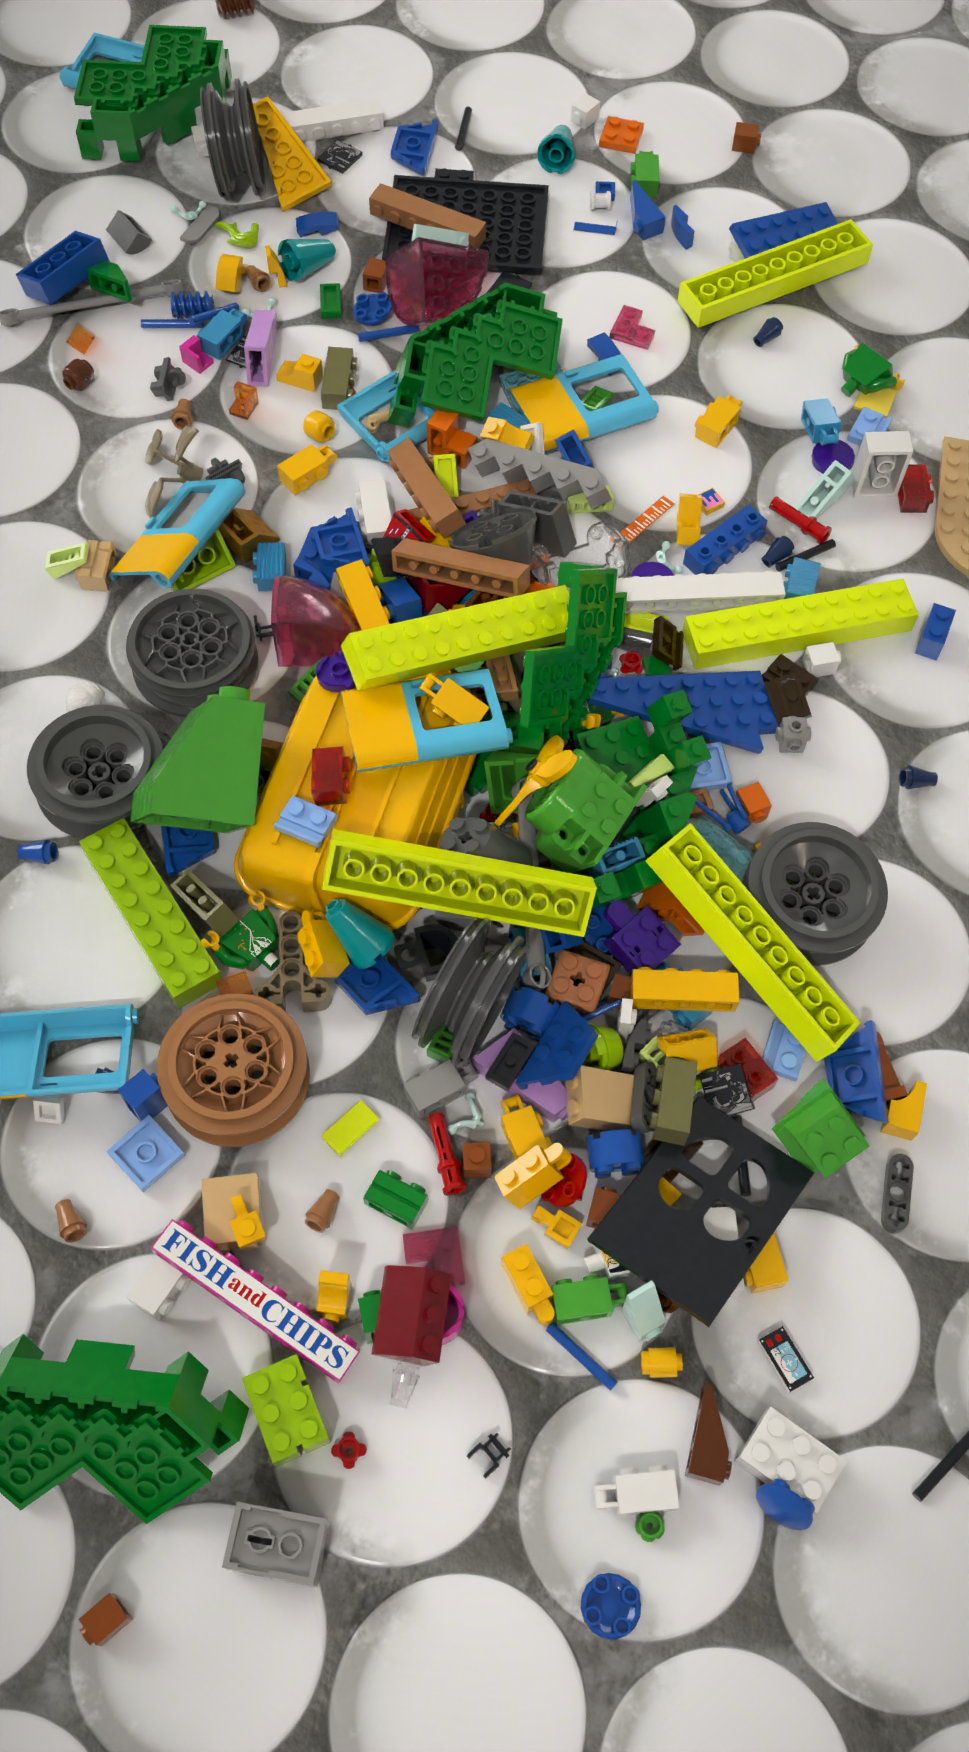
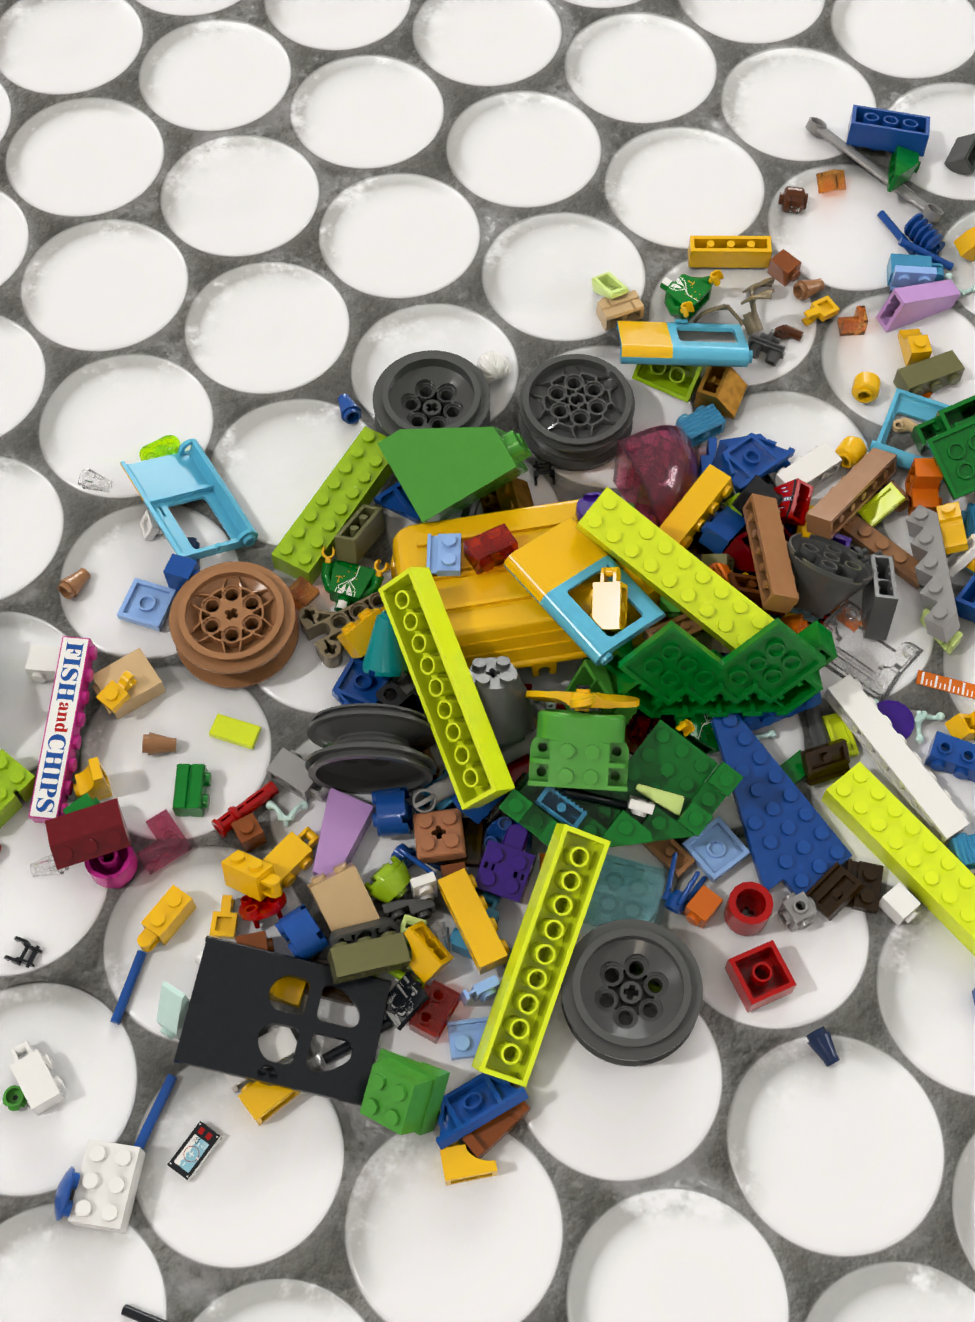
camera: 65 degrees right, 0 degrees up
dark grey hips [150,357,186,401] -> none
dark pink panel [179,335,214,374] -> none
yellow brick [277,444,337,495] -> none
black plate [485,1032,536,1092] -> none
blue wing [515,1001,598,1090] -> none
bright green brick [551,1274,629,1325] -> none
red plate [619,651,643,674] -> none
yellow brick [641,1347,683,1378] -> none
reddish brown slope [685,1383,732,1486] -> none
dark grey beam [881,1154,914,1234] -> none
none -> blue bar [133,1074,177,1150]
none -> light blue plate [460,974,500,1006]
none -> green torso [660,270,724,322]
none -> yellow brick [688,236,772,268]
none -> red piece [724,882,774,936]
none -> red brick [725,940,797,1013]
none -> dark orange brick [767,249,802,286]
none -> reddish brown arm [774,324,804,341]
none -> yellow plate [801,295,840,326]
none -> yellow head [835,436,867,468]
none -> light blue plate [889,265,937,291]

